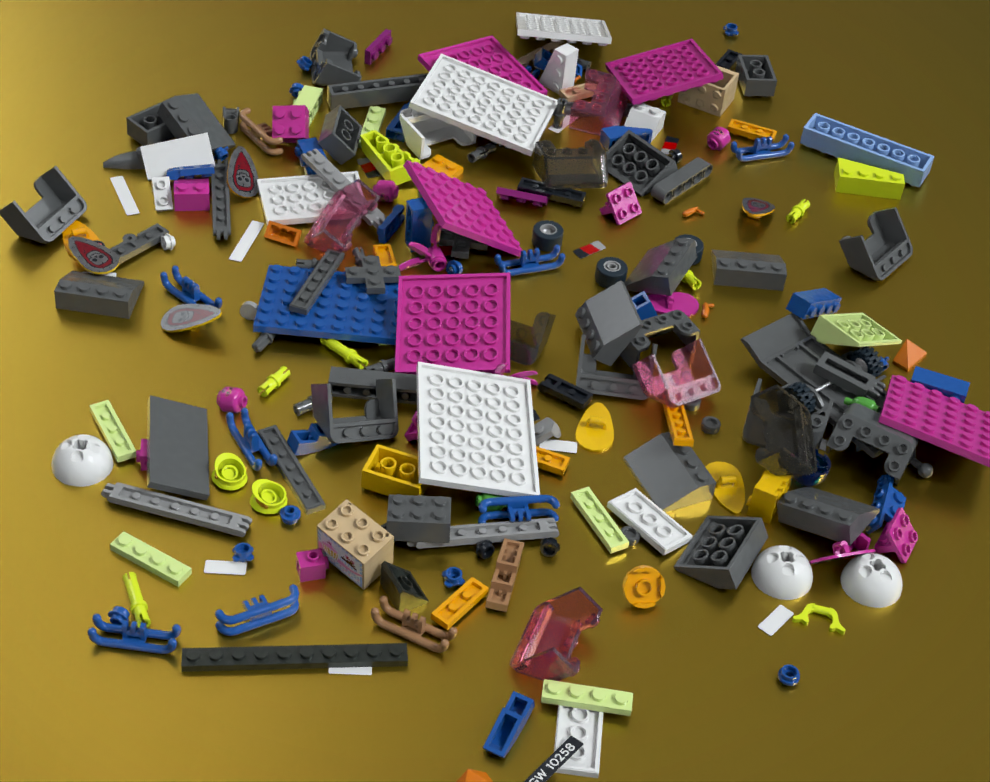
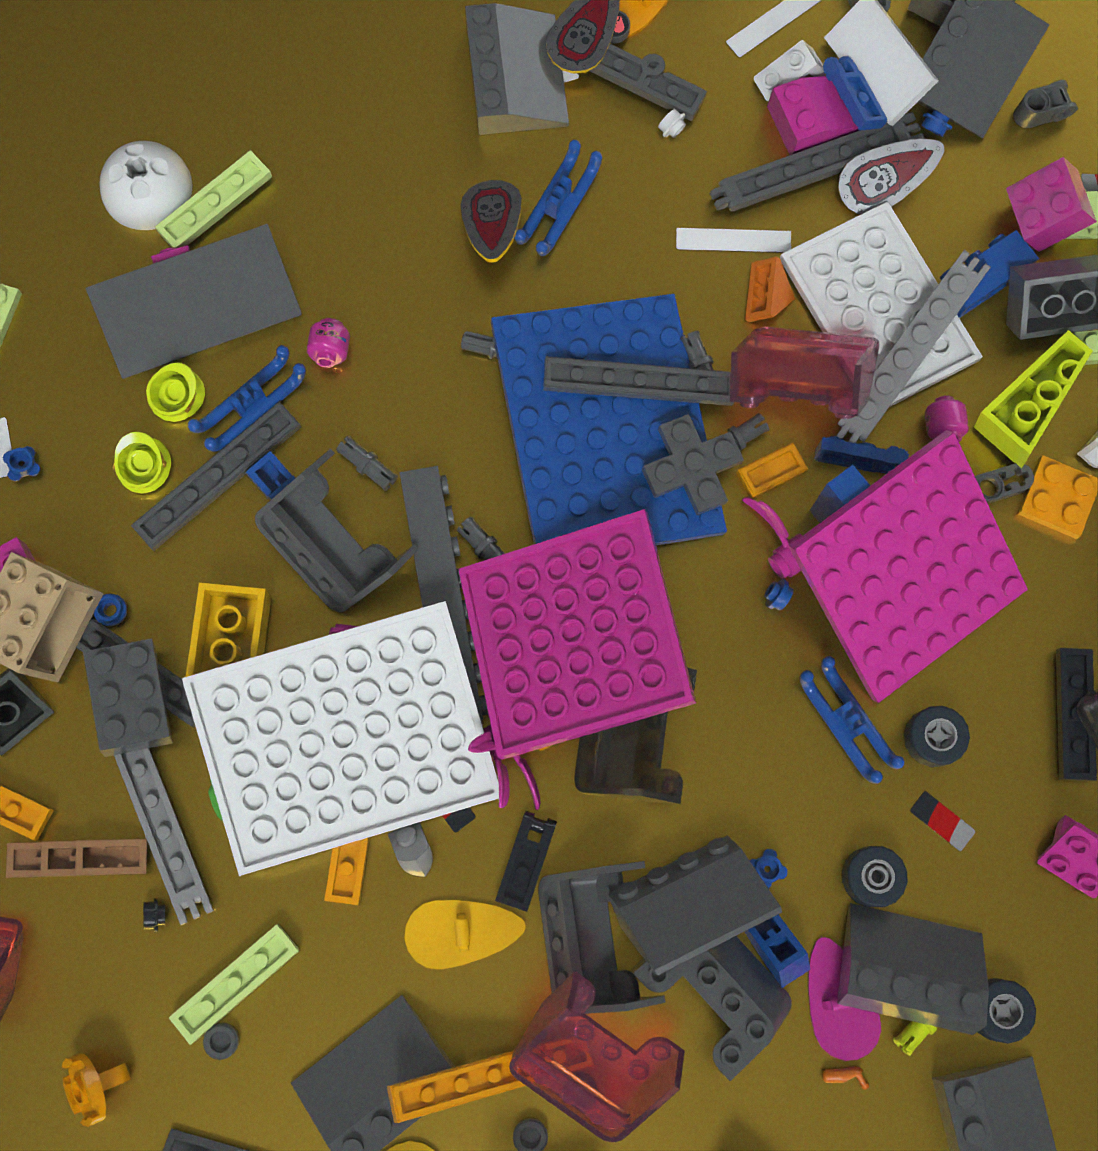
camera: 75 degrees right, 35 degrees up
light grey hinge [101,482,252,537] -> none
medium nougat piece [239,108,283,156] -> none
light grey tile [240,301,258,320] -> none
neon yellow pin [257,366,291,397] -> none
blue plate [280,505,301,525] -> none
neon yellow pin [320,338,368,370] -> none
sticker [357,158,380,178] -> none
blue plate [442,567,465,588] -> none
black plate [475,540,495,560] -> none
blue piece [478,495,560,524] -> none
magenta plate [496,187,548,207] -> none
white sticker [539,439,577,453] -> none
white tile [607,488,693,555] -> none

